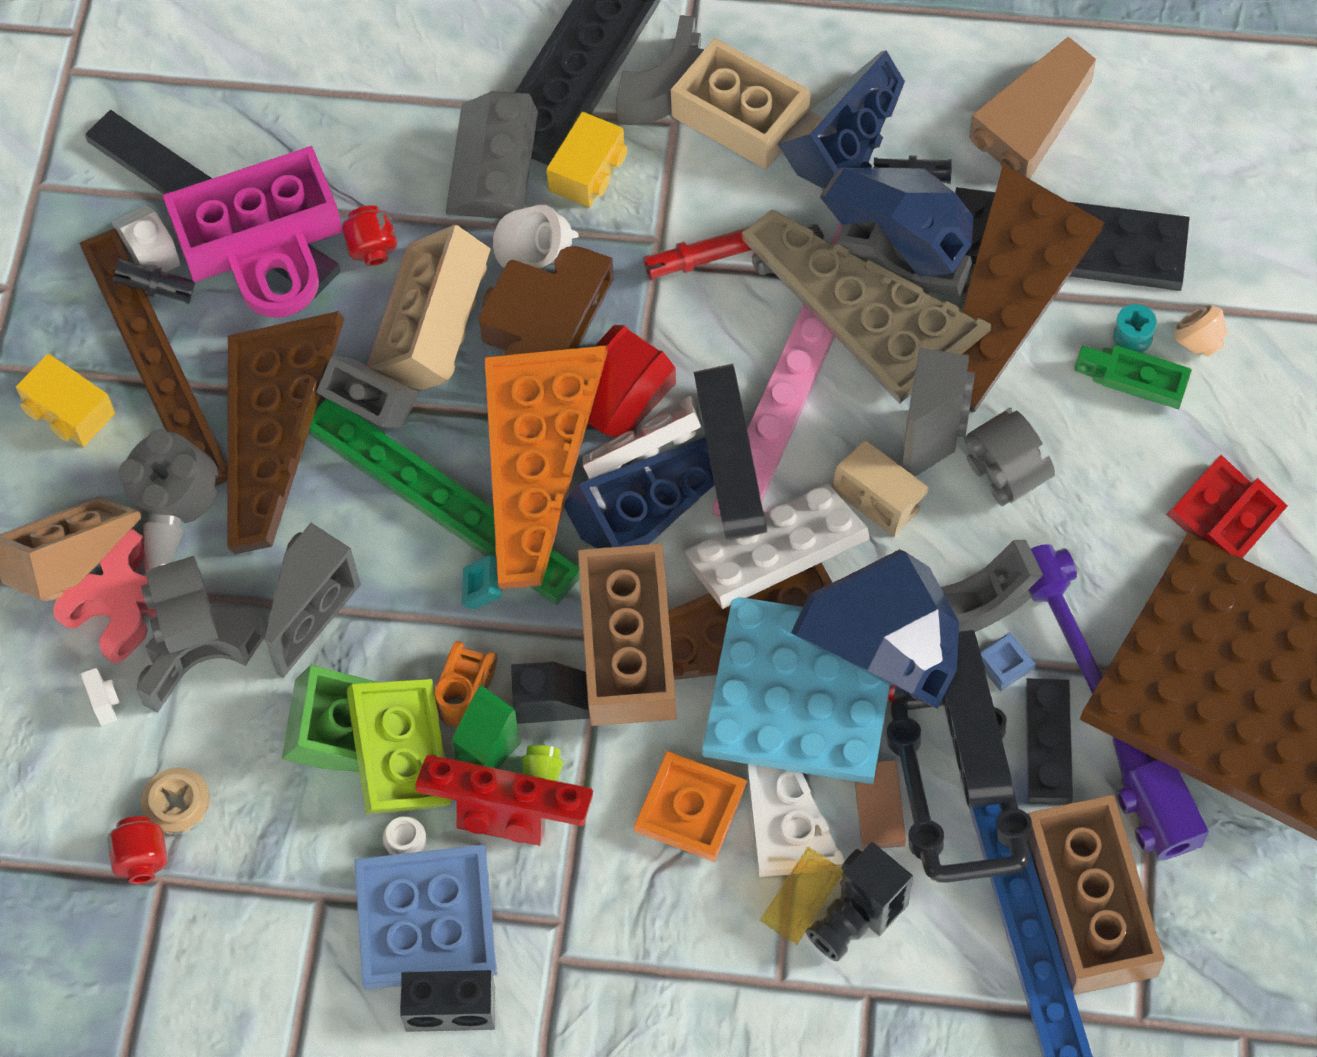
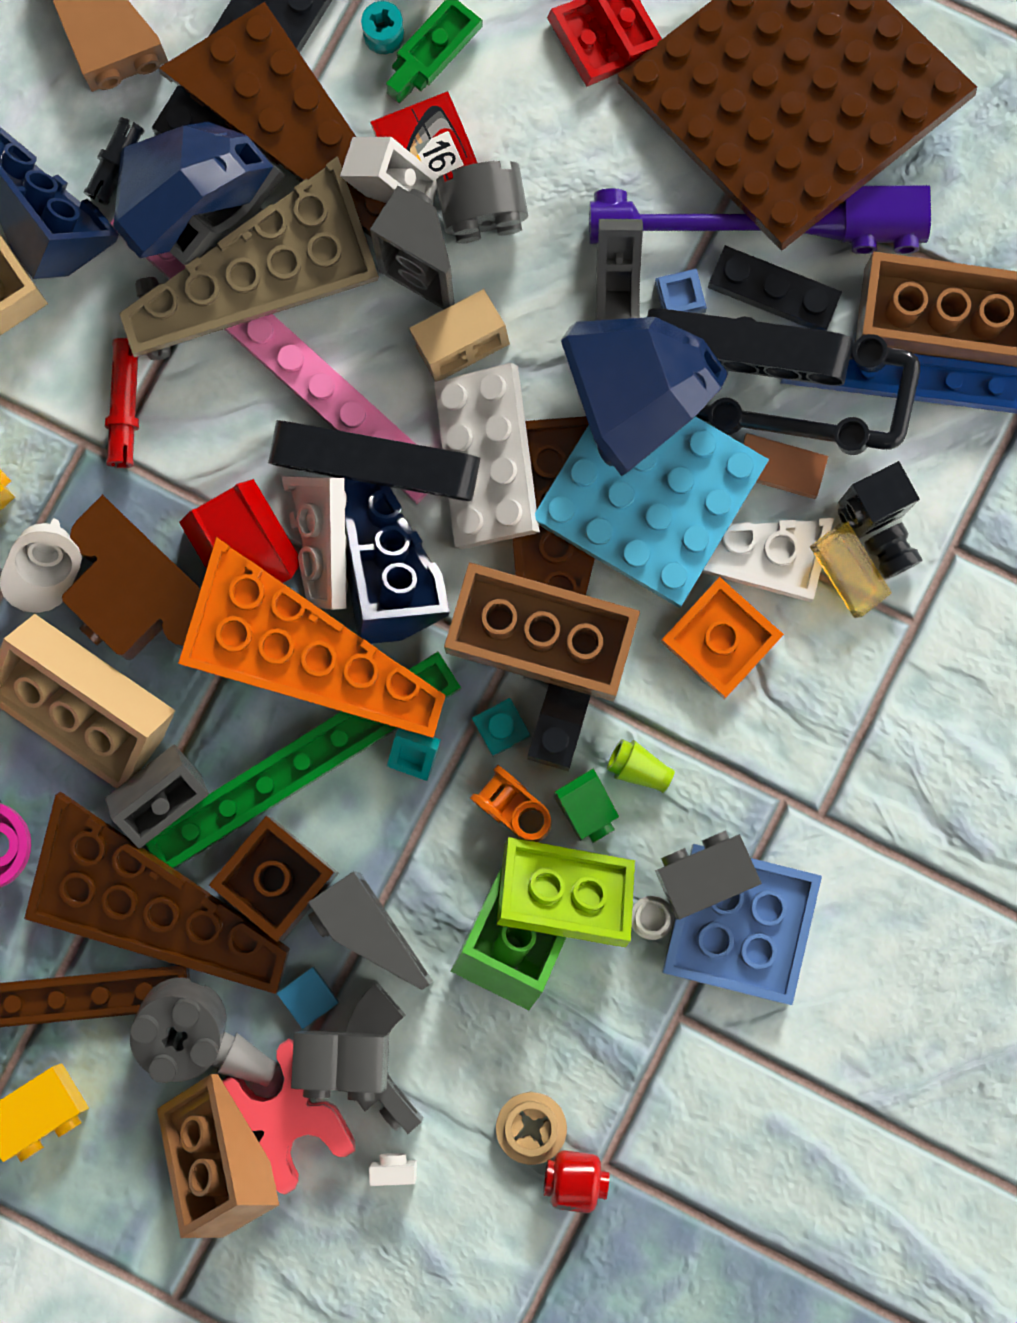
camera: 70 degrees left, 20 degrees up
black brick [400,970,496,1032] -> none
red bracket [415,755,593,846] -> none
none -> reddish brown brick [209,816,339,942]
none -> dark azure tile [277,967,339,1029]
none -> white slope [340,137,439,203]
none -> slope [370,91,478,182]
none -> teal plate [472,698,531,757]
none -> dark grey brick [655,830,762,920]

